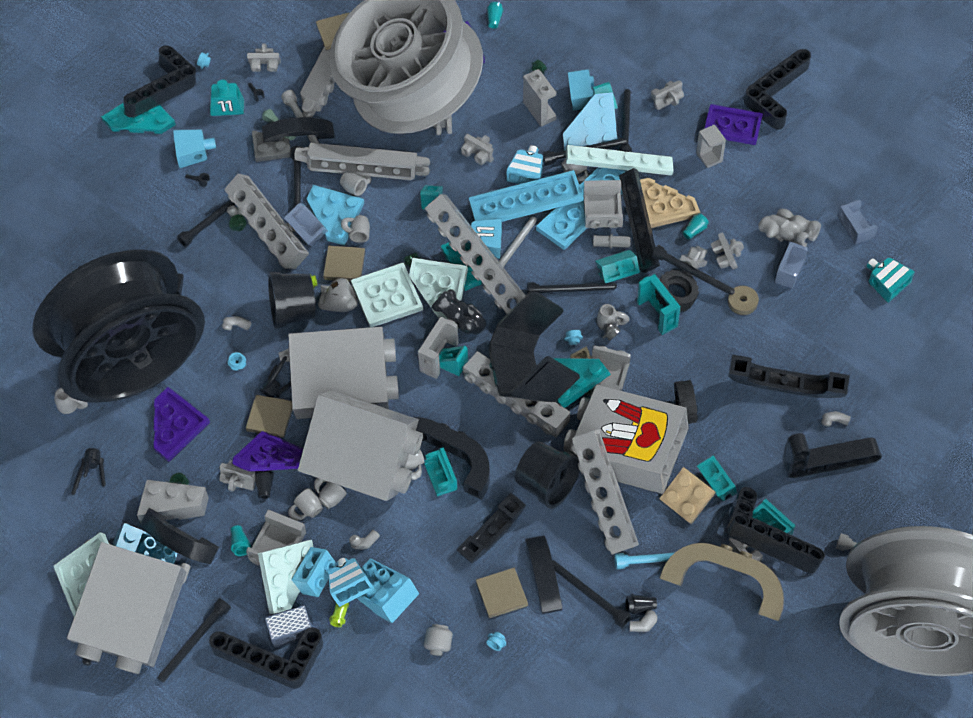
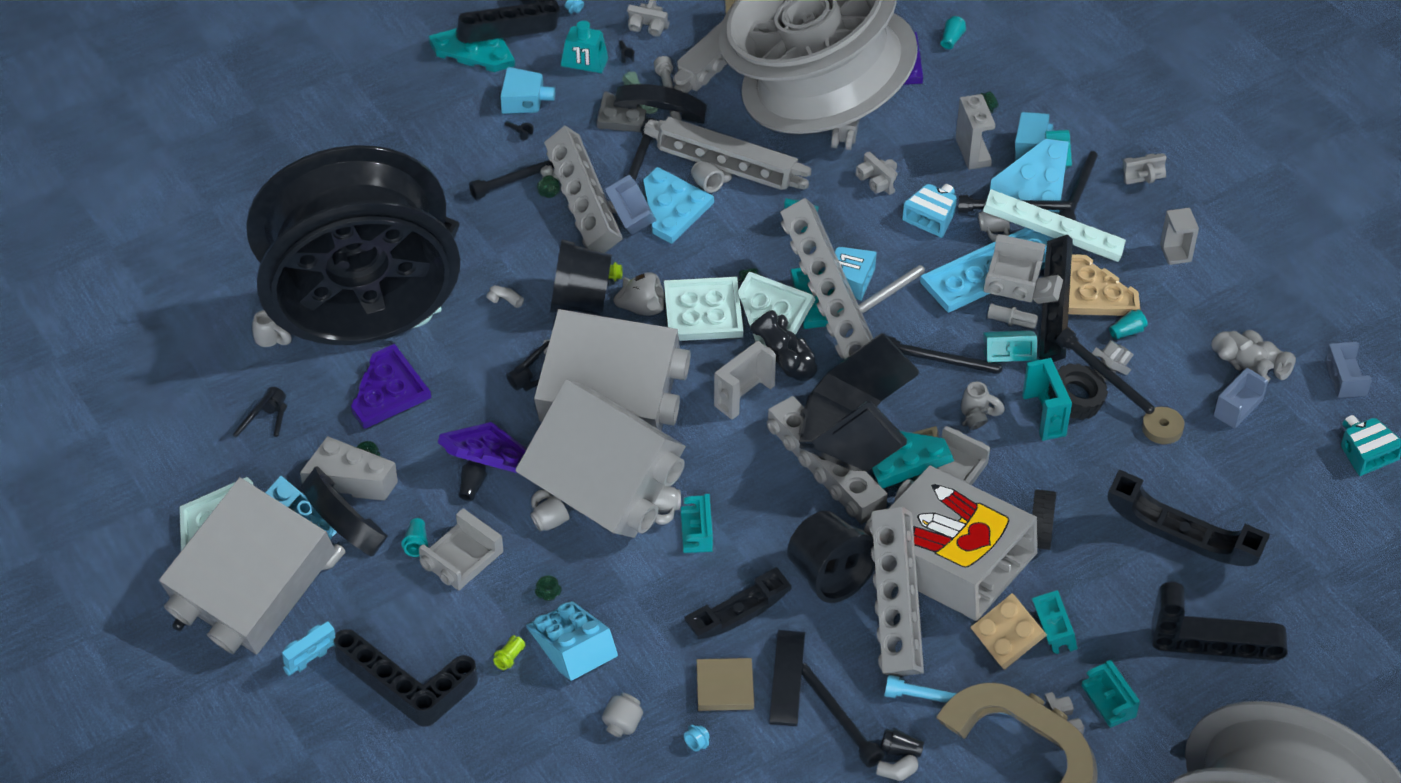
camera: 15 degrees right, 10 degrees down
black piece [158,598,231,682] -> none
light grey hips [220,460,256,491] -> none
medium azure plate [228,352,246,371] -> none
dark tan tile [246,395,293,438] -> none
light aqua plate [258,540,313,614] -> none
sand blue panel [265,605,312,648] -> none
light grey piece [288,488,323,521] -> none
medium azure brick [292,547,337,597] -> none
dark tan tile [323,246,365,282] -> none
medium azure torso [328,558,374,607] -> none
light grey piece [341,215,370,243] -> none
light grey arm [349,530,380,549] -> none
black arch [413,417,490,500] -> none
teal slope [439,346,468,376] -> none
medium azure plate [469,170,584,222] -> none
medium azure plate [564,330,583,345] -> none
dark purple plate [704,104,763,145] -> none
light grey hips [711,232,744,269] -> none
black beam [725,487,825,573] -> none
black beam [744,49,811,130] -> none
light grey arm [821,411,851,427] -> none
none -> medium azure plate [282,621,335,676]
none -> clear green plate [535,575,562,601]
none -> light grey plate [1032,275,1063,304]

